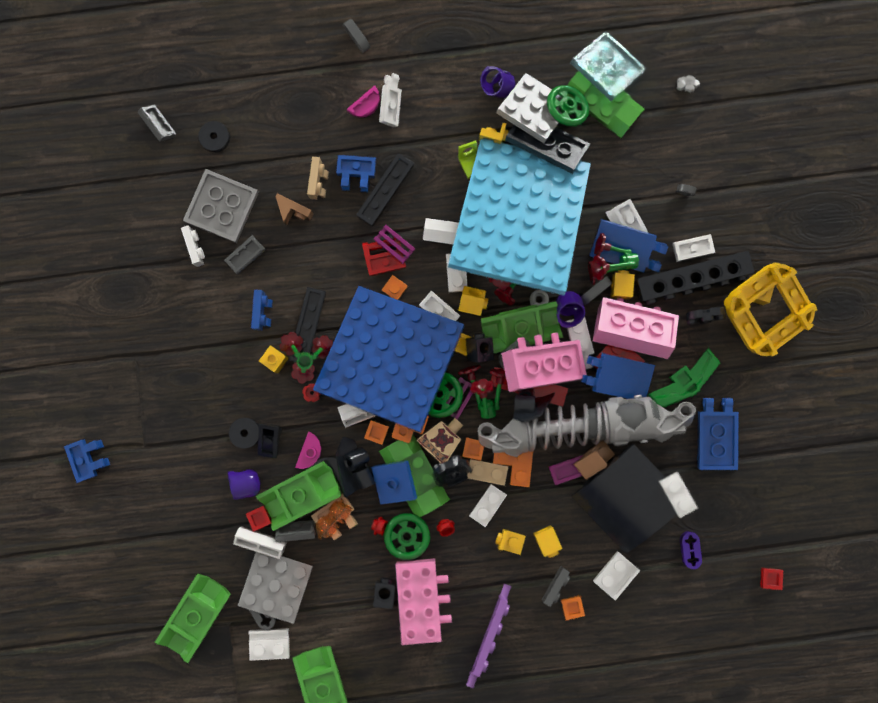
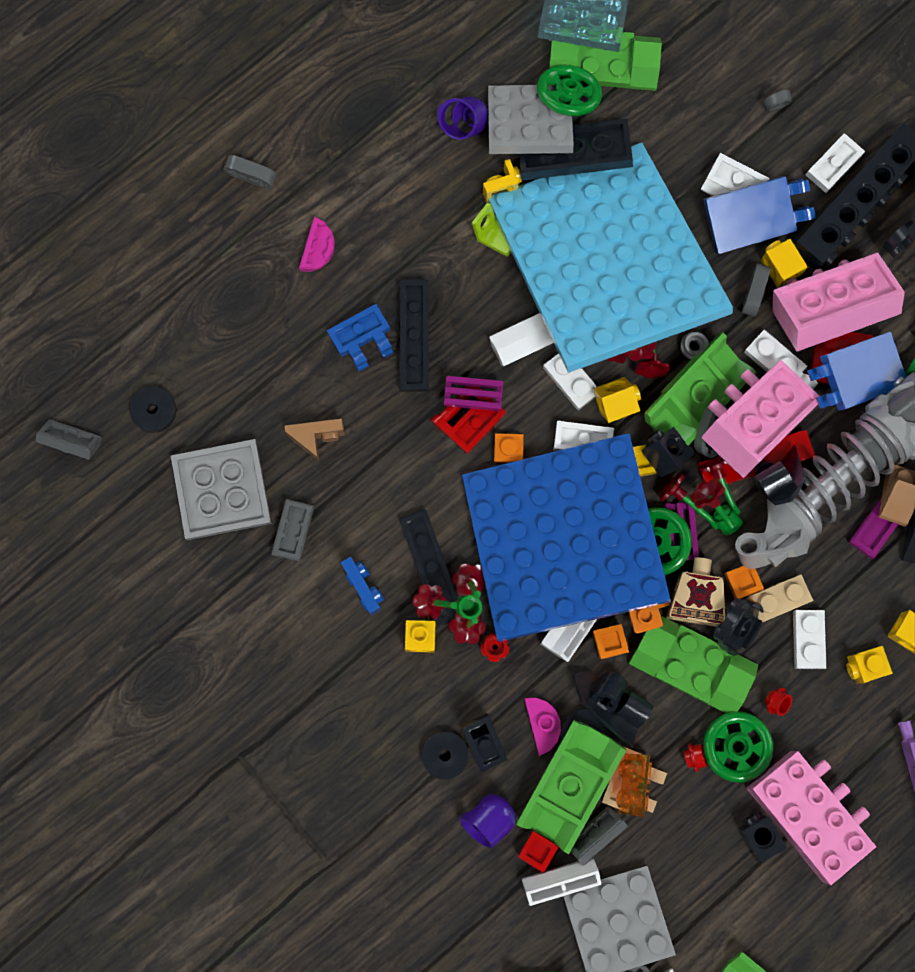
camera: 35 degrees left, 5 degrees down
blue plate [64,439,110,483] -> none
white plate [181,226,205,267] -> none
tan plate [307,156,329,200] -> none
blue plate [371,460,417,505] -> none
white plate [379,73,401,127] -> none
orange plate [493,451,533,487] -> none
dark purple helmet [556,291,585,328] -> none
plant [588,233,639,285] -> none

